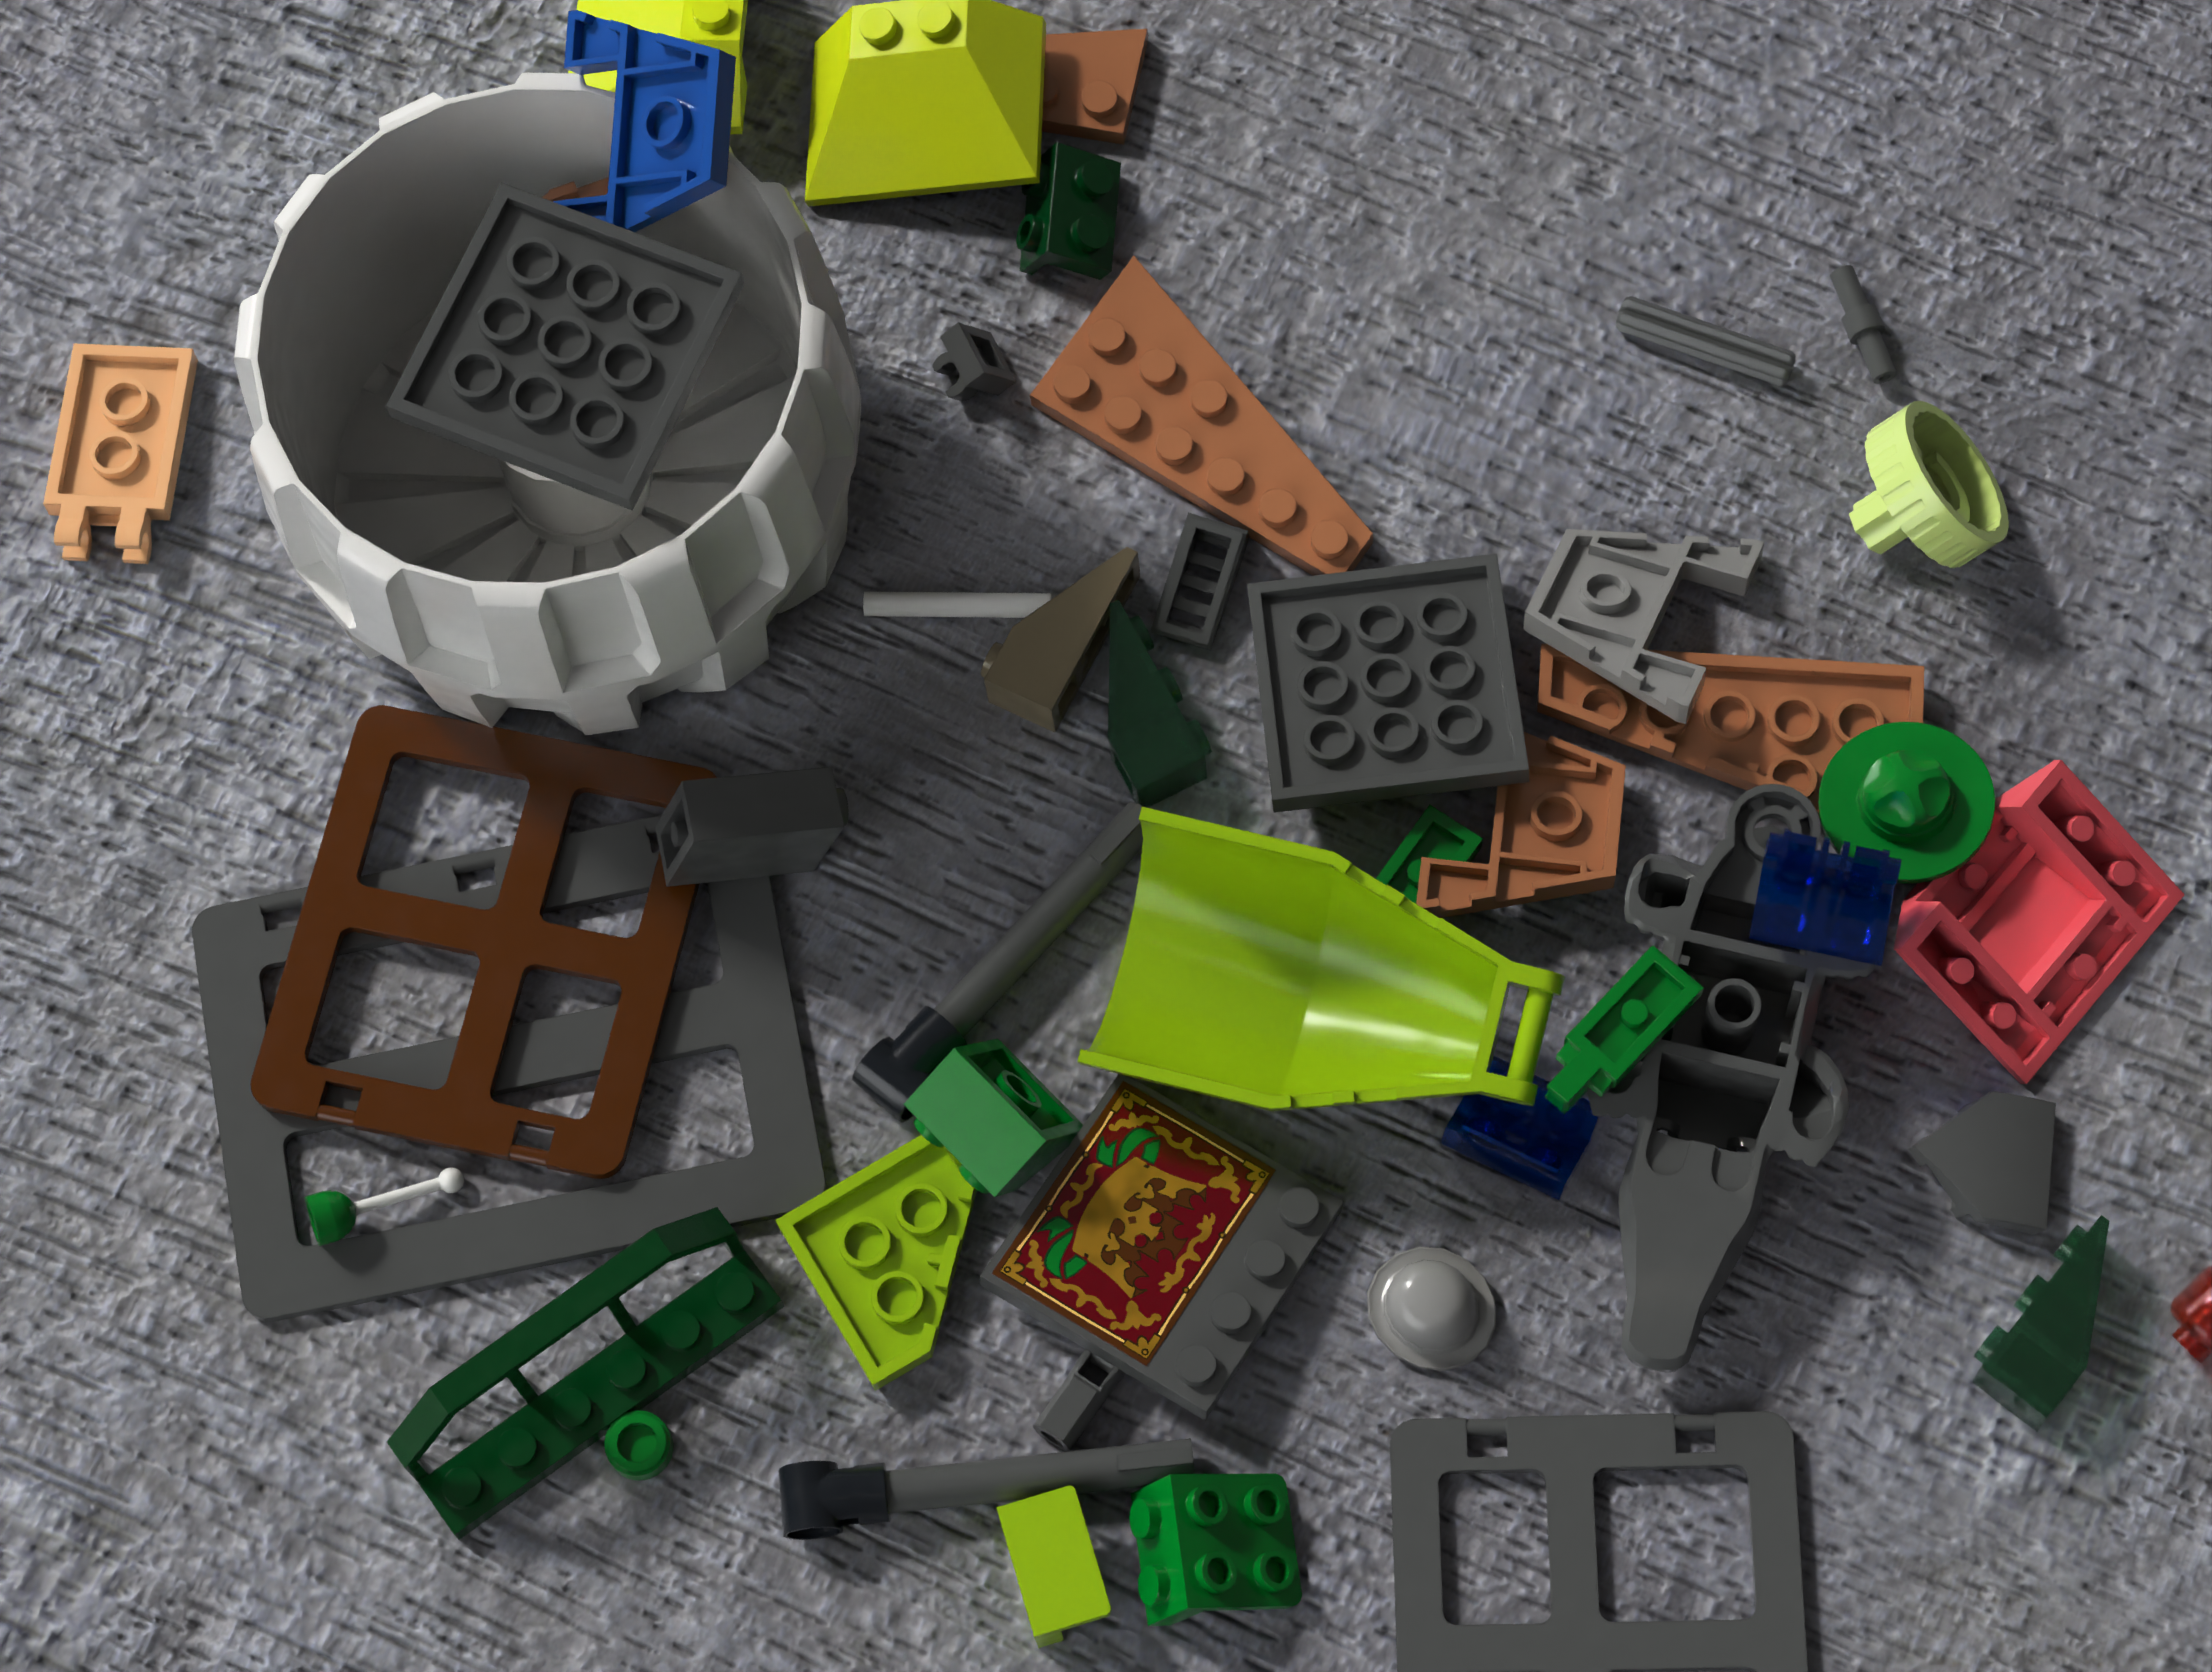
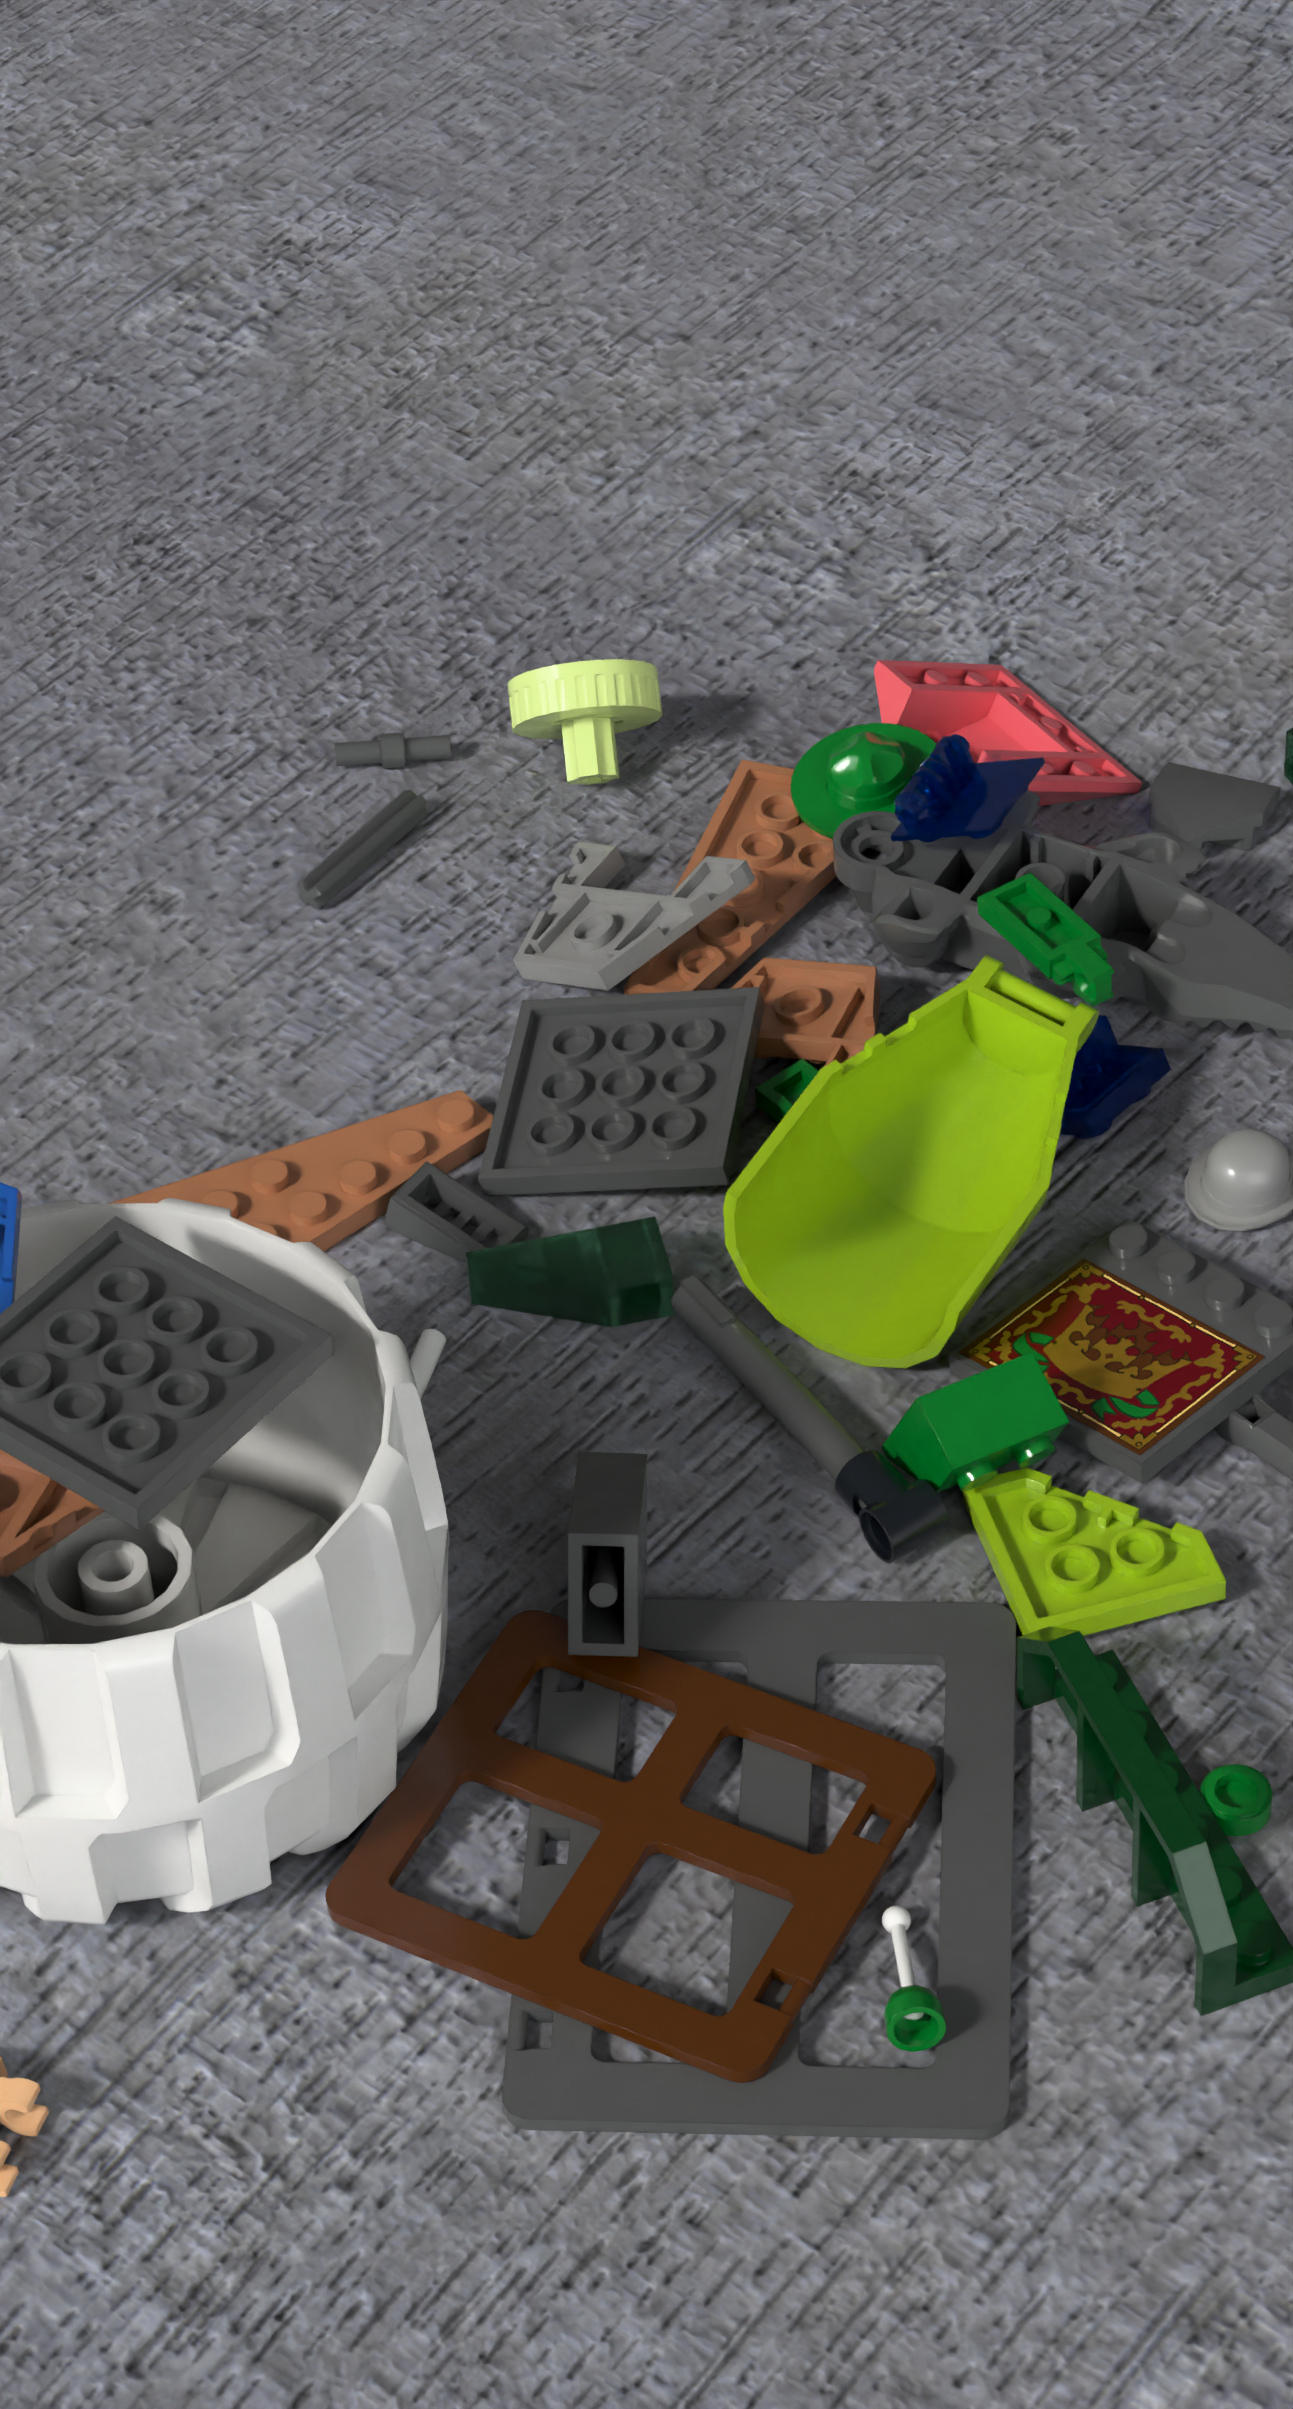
camera: 80 degrees left, 25 degrees down
dark tan slope [981,547,1140,732] -> none

